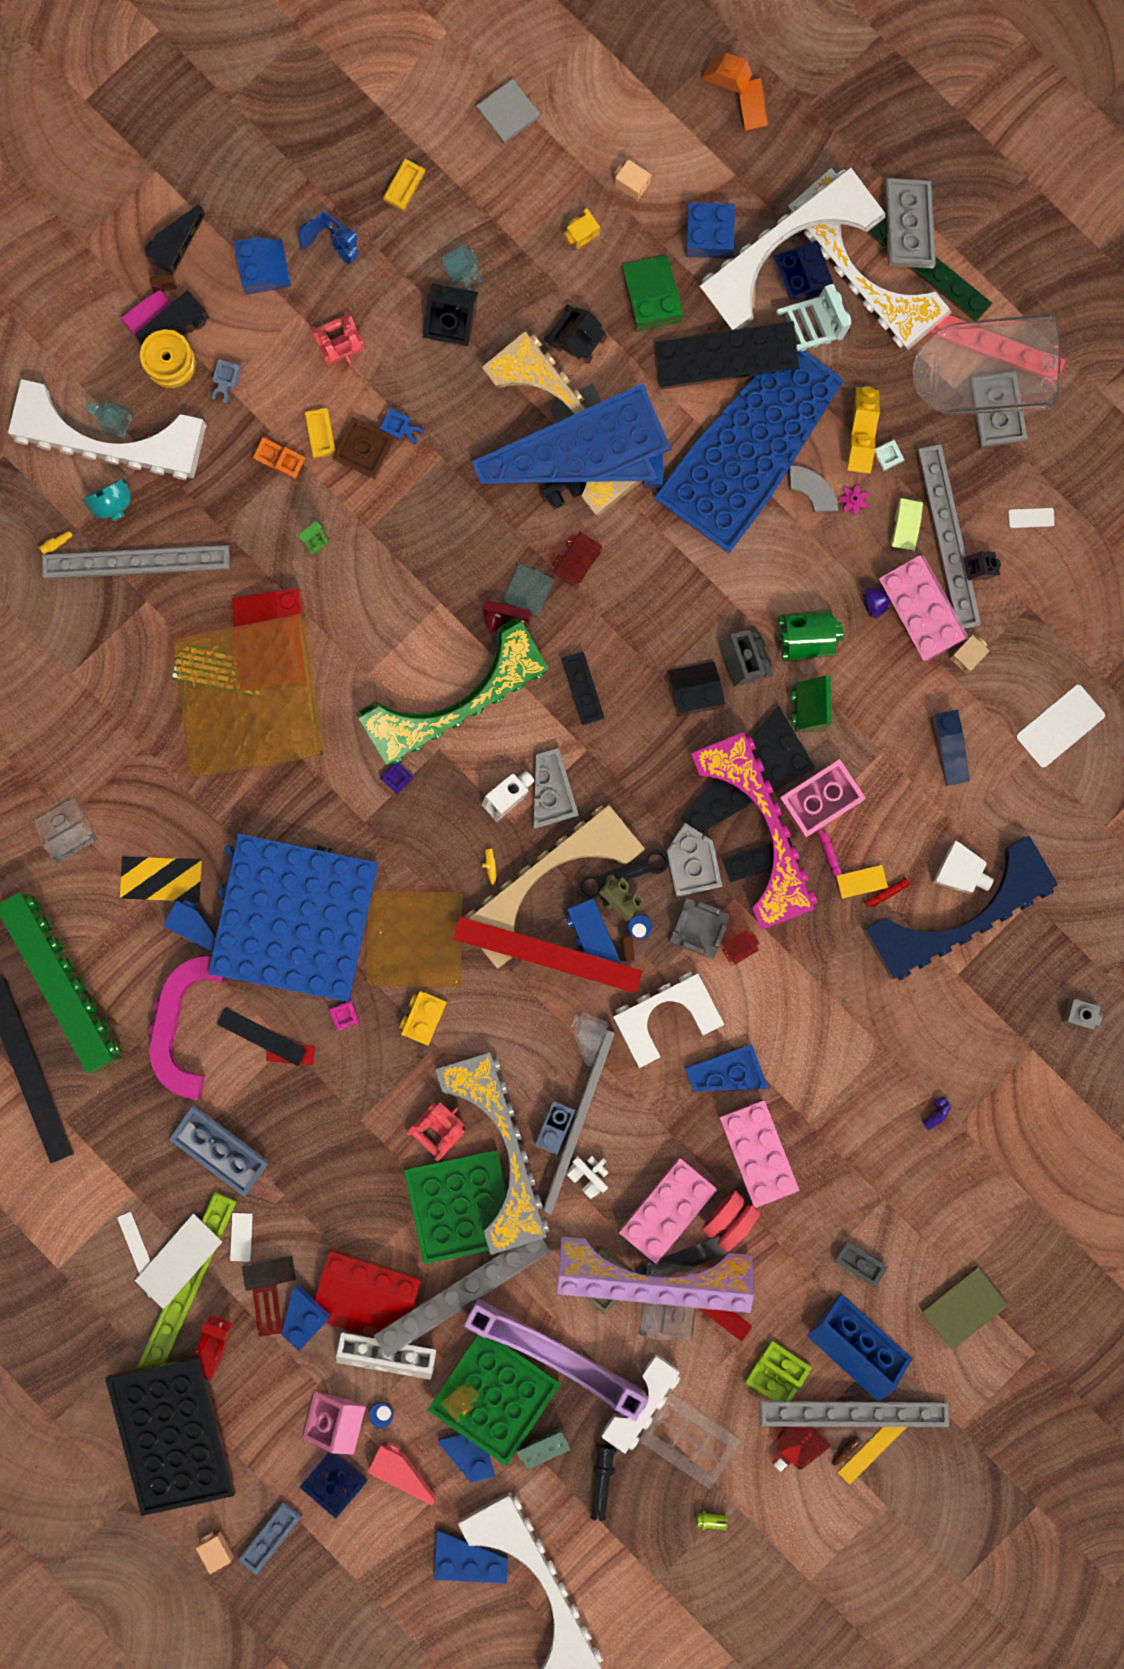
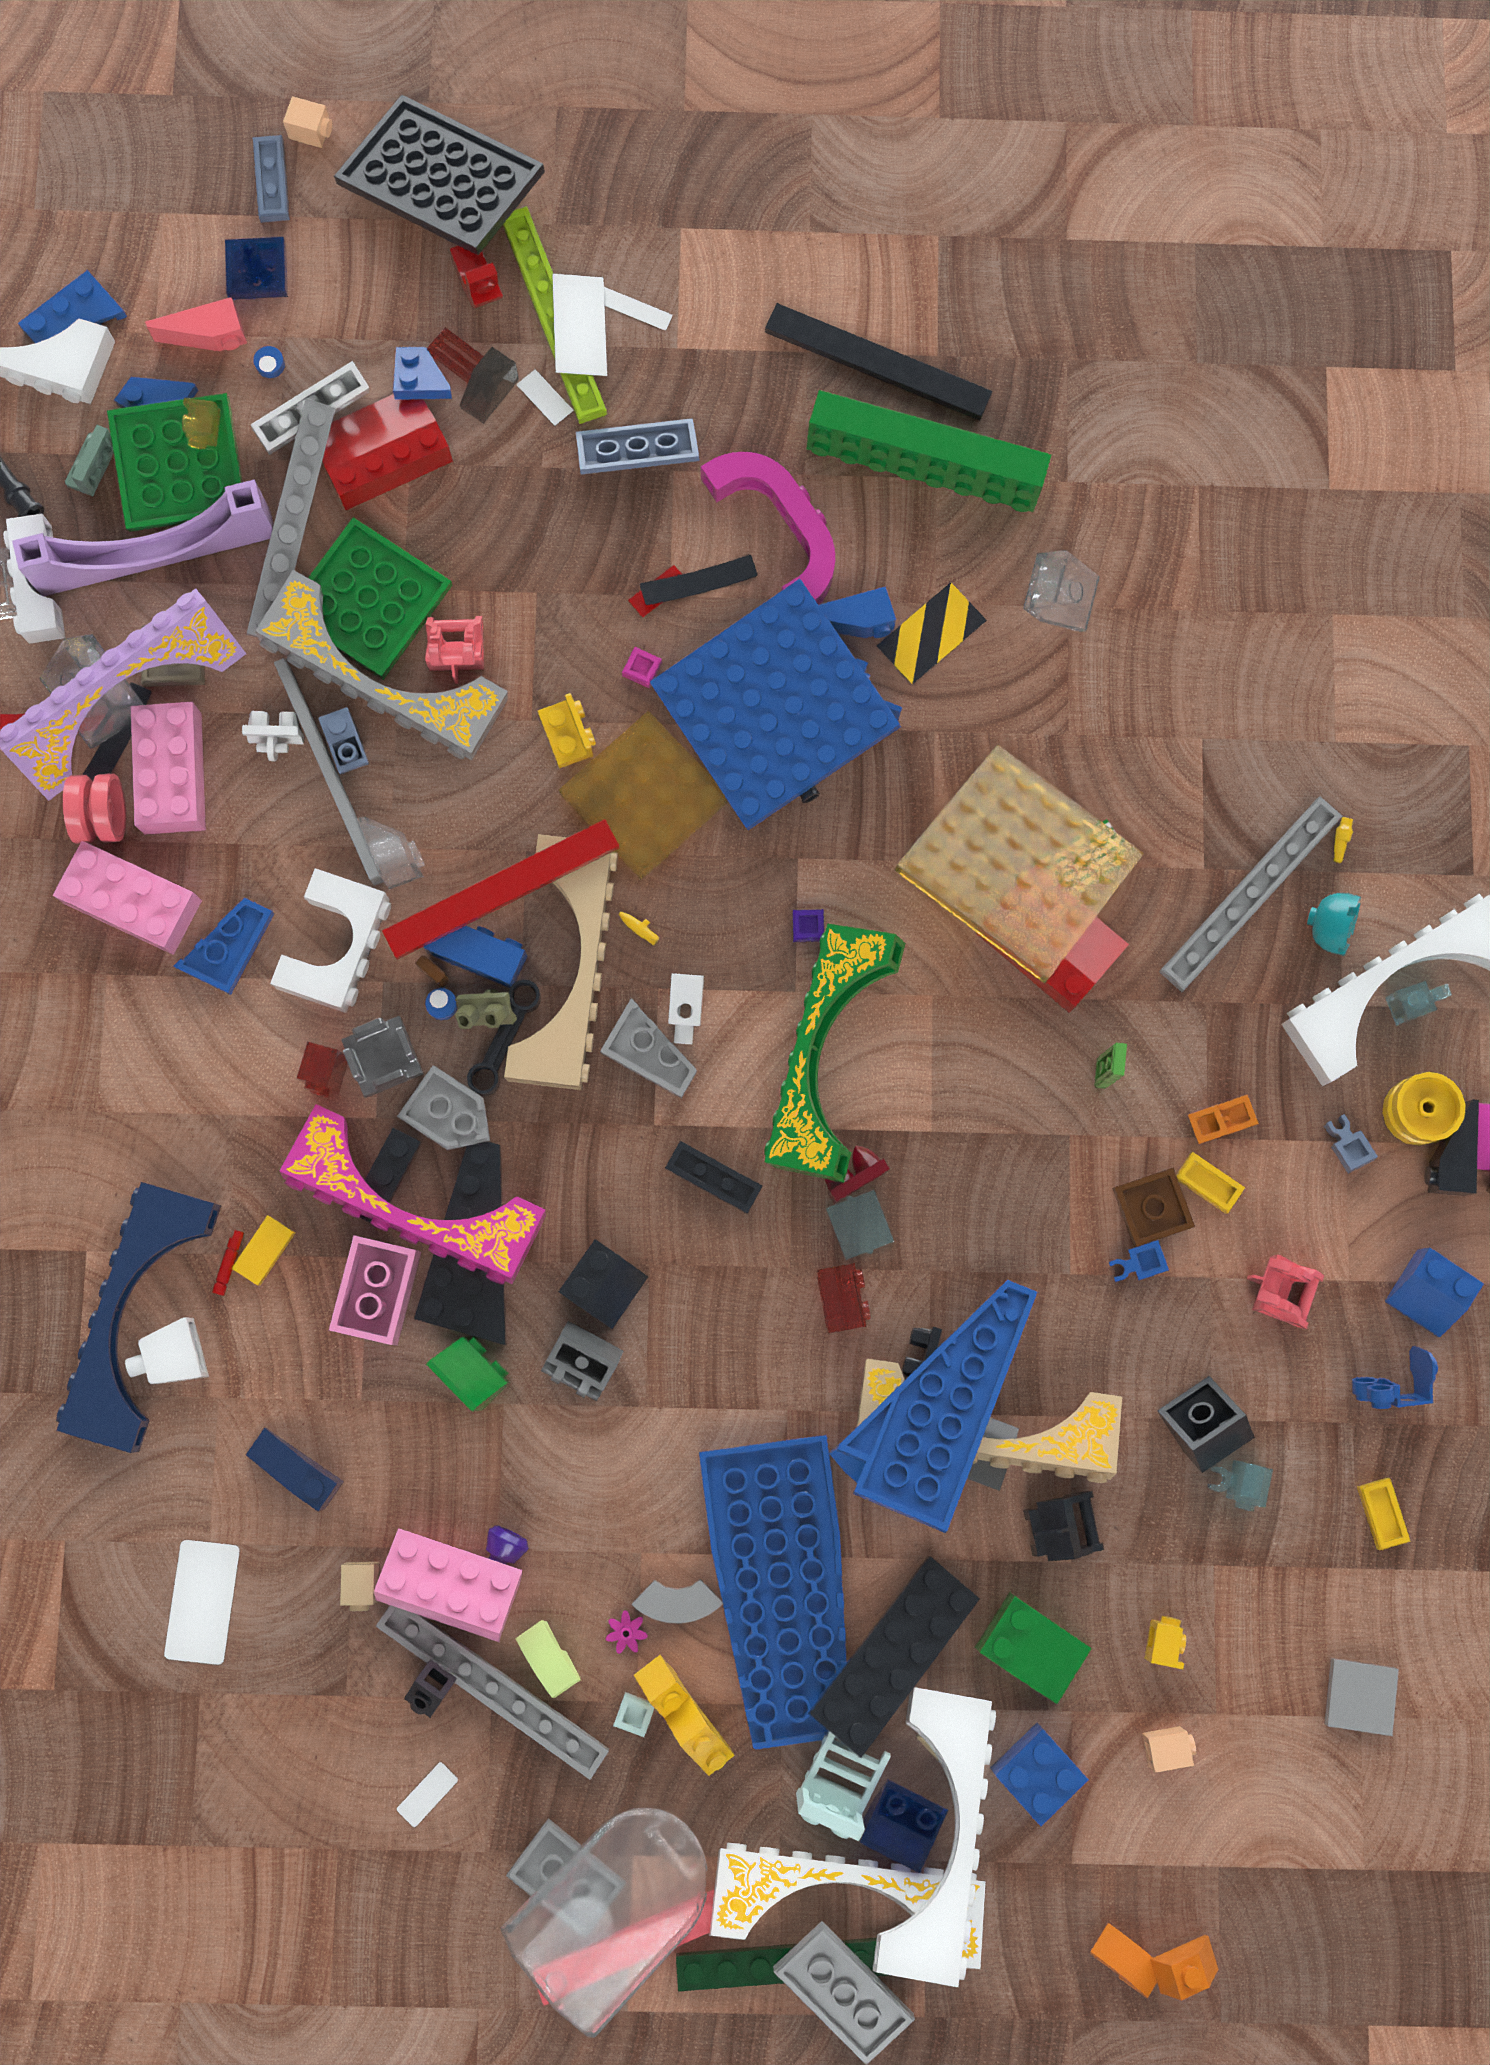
camera: 130 degrees right, 5 degrees down
bright pink slope [302,1391,365,1454] -> none
green cylinder [778,609,843,662] -> none
dark pink wheel [817,829,842,877] -> none

